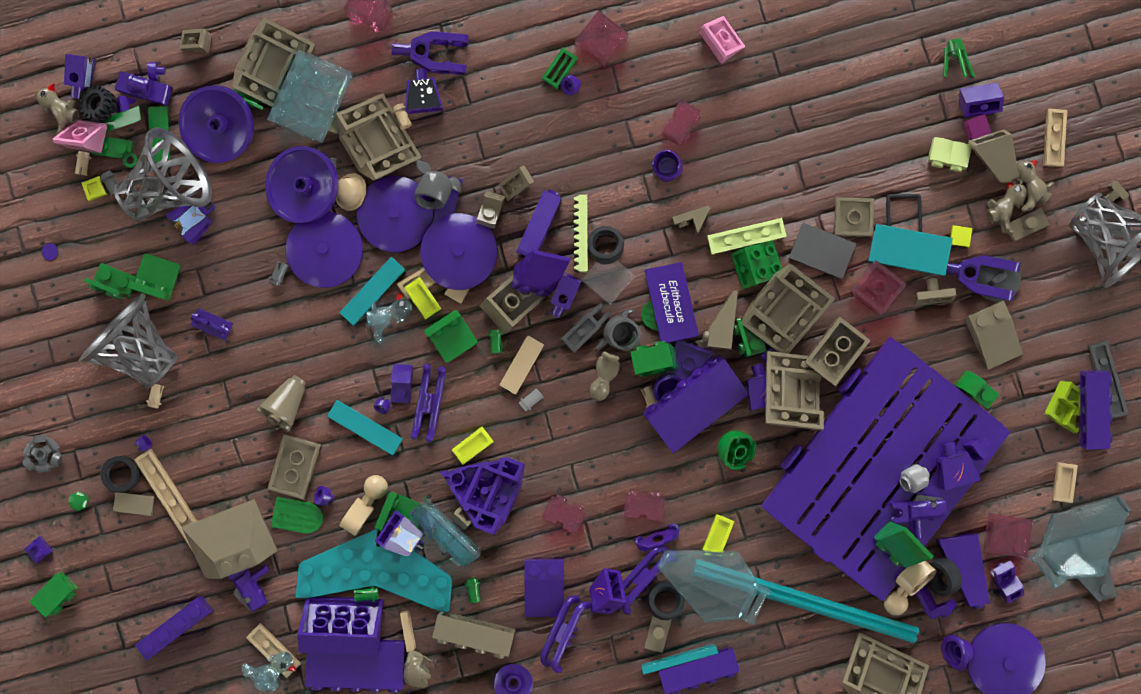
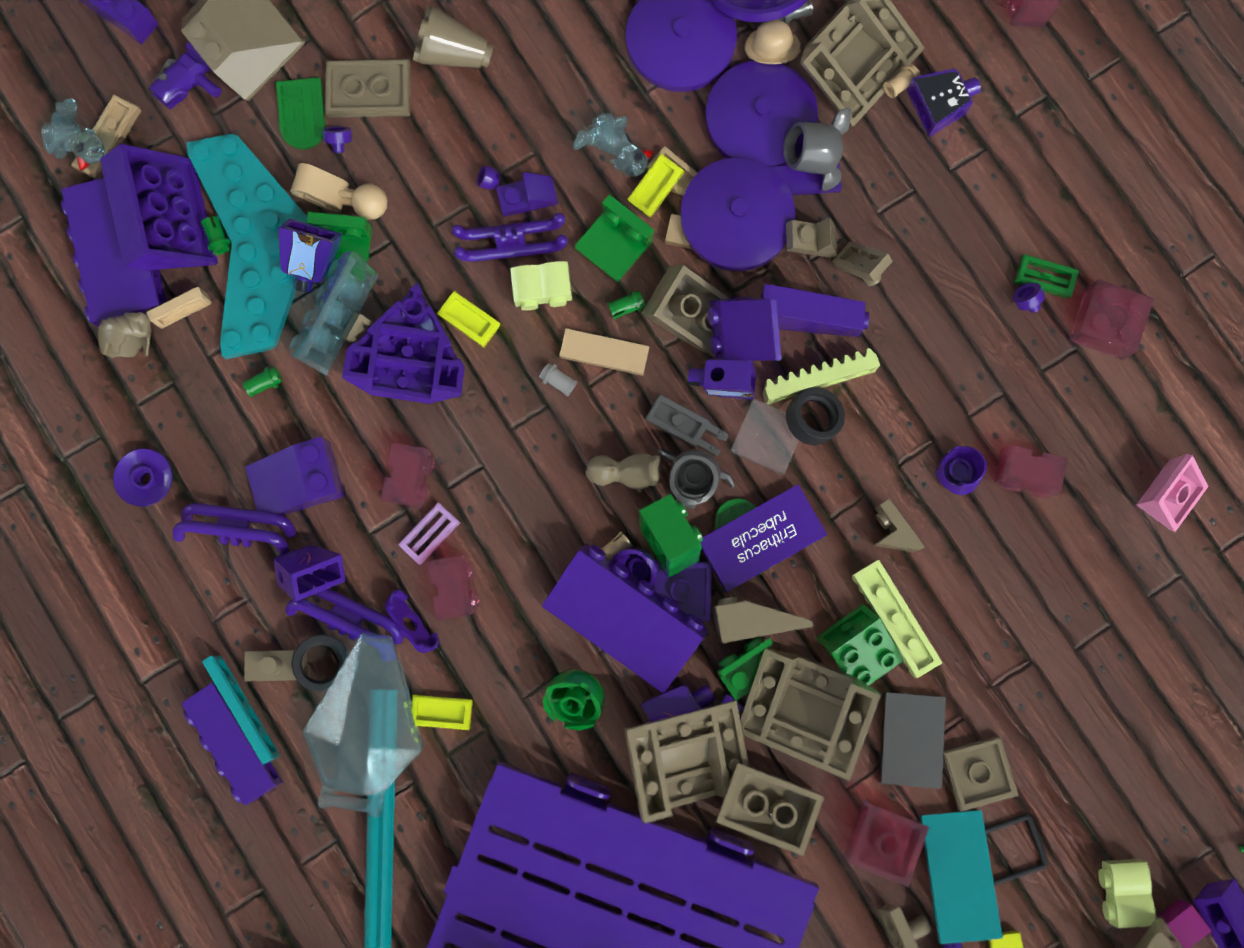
camera: 75 degrees right, 5 degrees down
teal tile [327,400,403,455] -> none
teal tile [339,257,406,326] -> none
dark purple piece [392,31,469,75] -> none
dark tan brick [432,611,515,659] -> none
none -> lavender tile [398,502,461,565]
none -> yellowish green brick [510,261,572,310]

